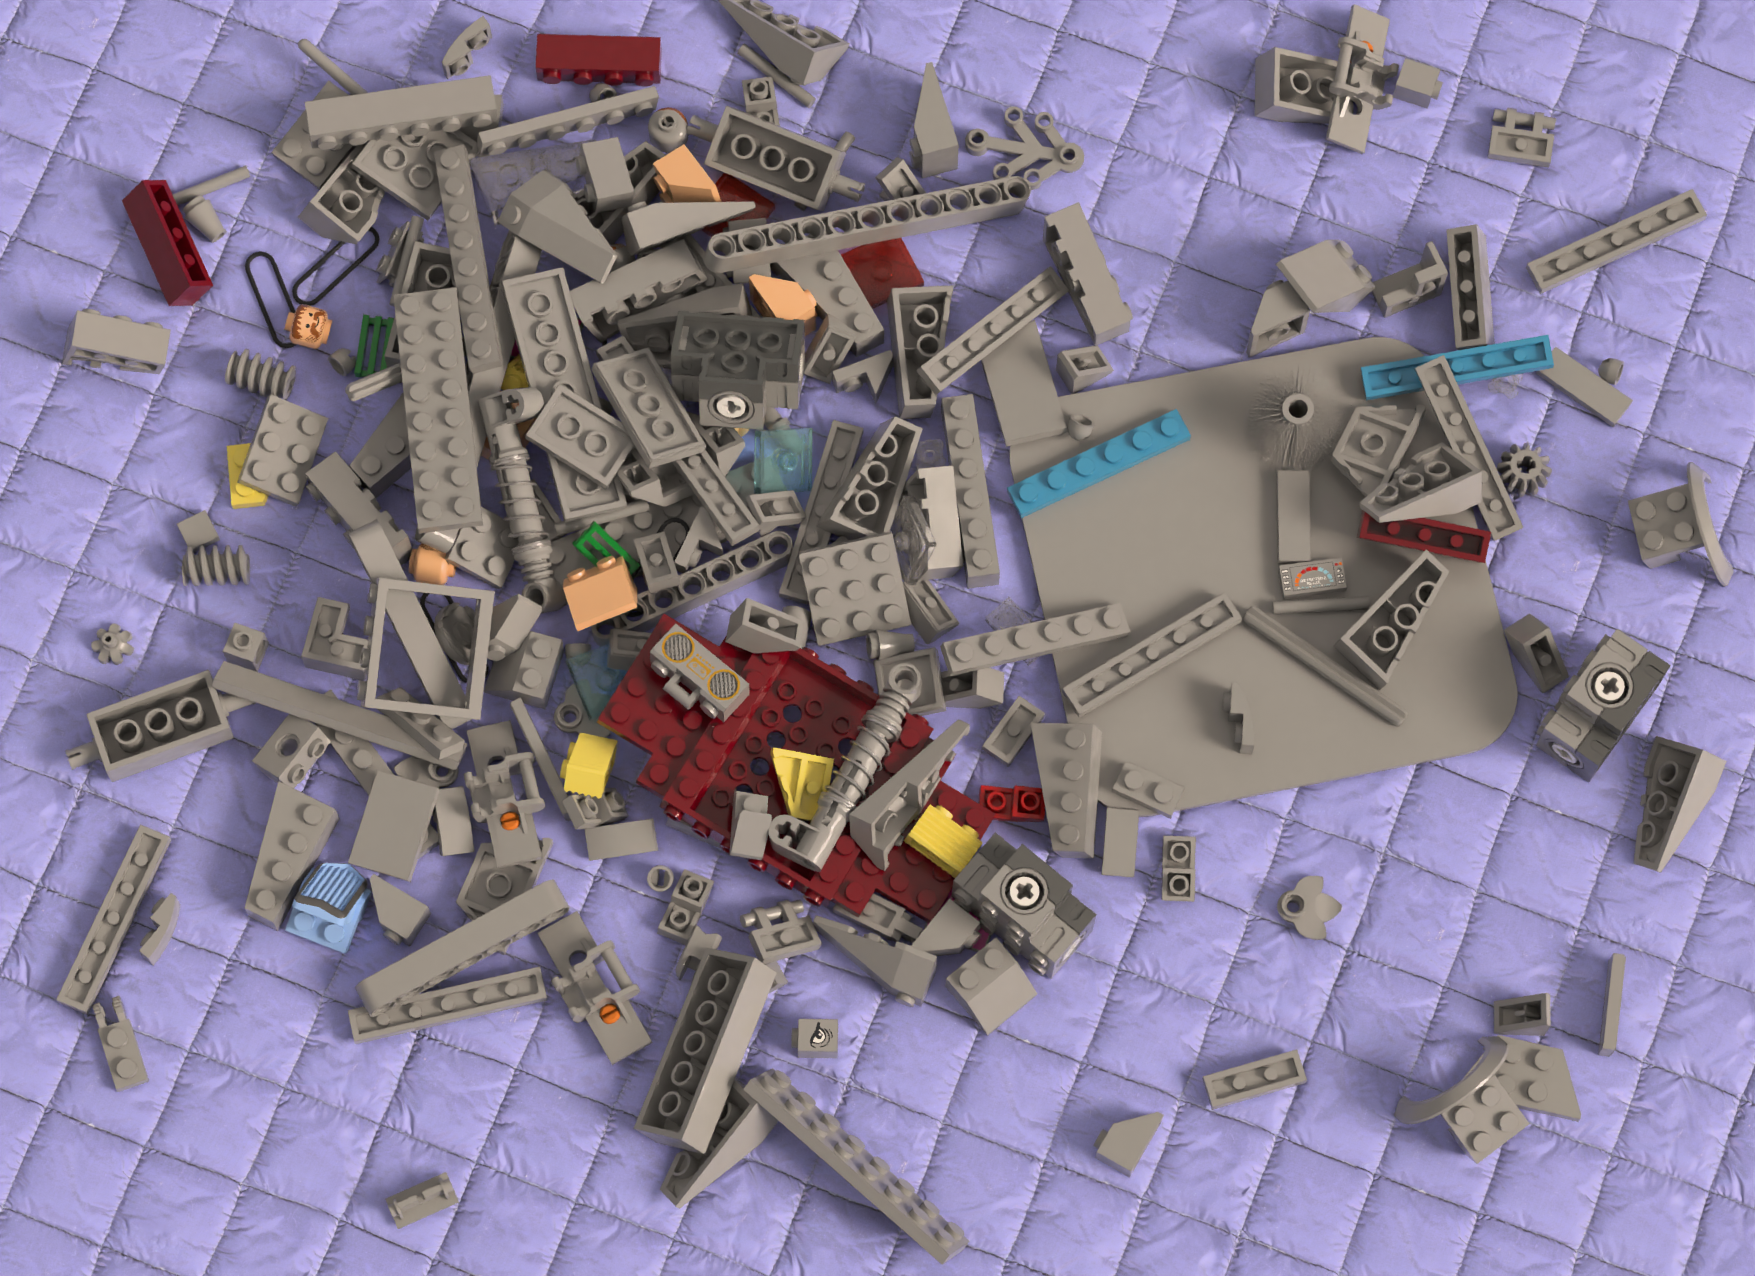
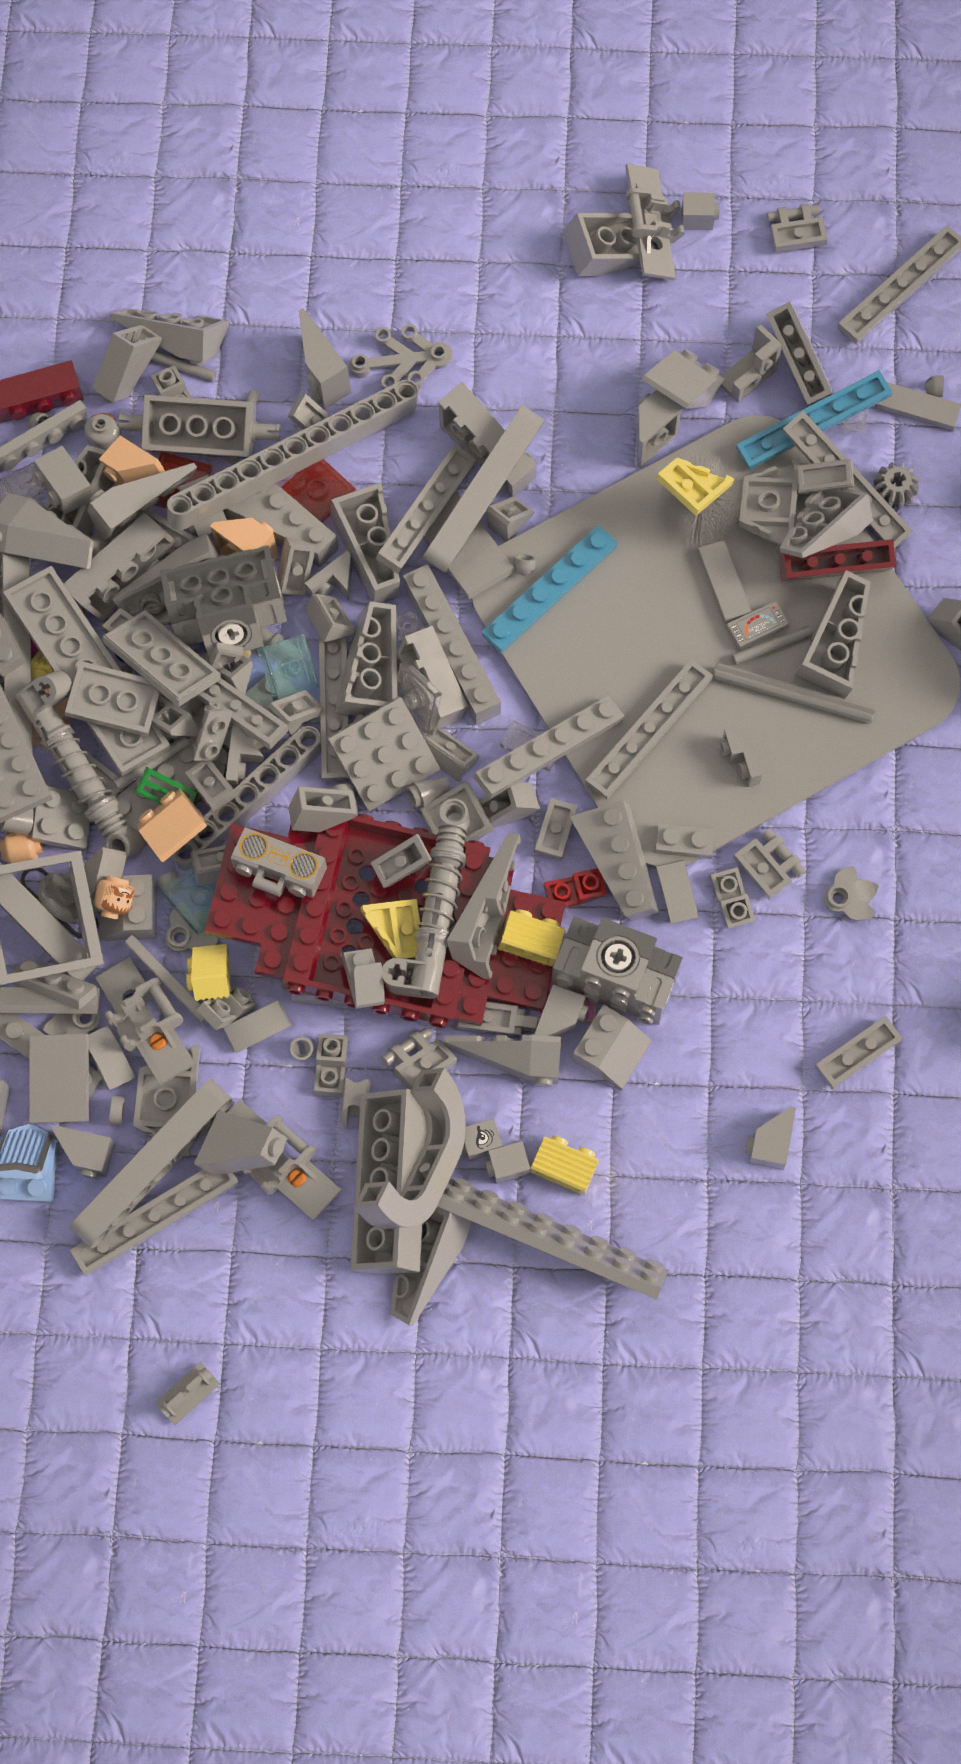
camera: 15 degrees left, 0 degrees up
none -> light grey slope [92,325,163,402]
none -> light nougat head [94,876,134,919]
none -> light grey tile [109,1095,125,1125]
none -> light grey hinge [193,702,233,761]
none -> light grey slope [194,1110,287,1175]
none -> light grey tile [208,642,244,669]
none -> light grey slope [305,594,355,642]
none -> light grey arch [354,1068,466,1229]
none -> light grey slope [371,834,432,888]
none -> light grey beam [422,405,545,573]
none -> light grey brick [484,1141,530,1184]
none -> light yellow brick [531,1135,599,1196]
none -> light yellow wing [656,458,734,516]
none -> light grey plate [733,829,807,900]
none -> light grey tile [796,459,854,494]

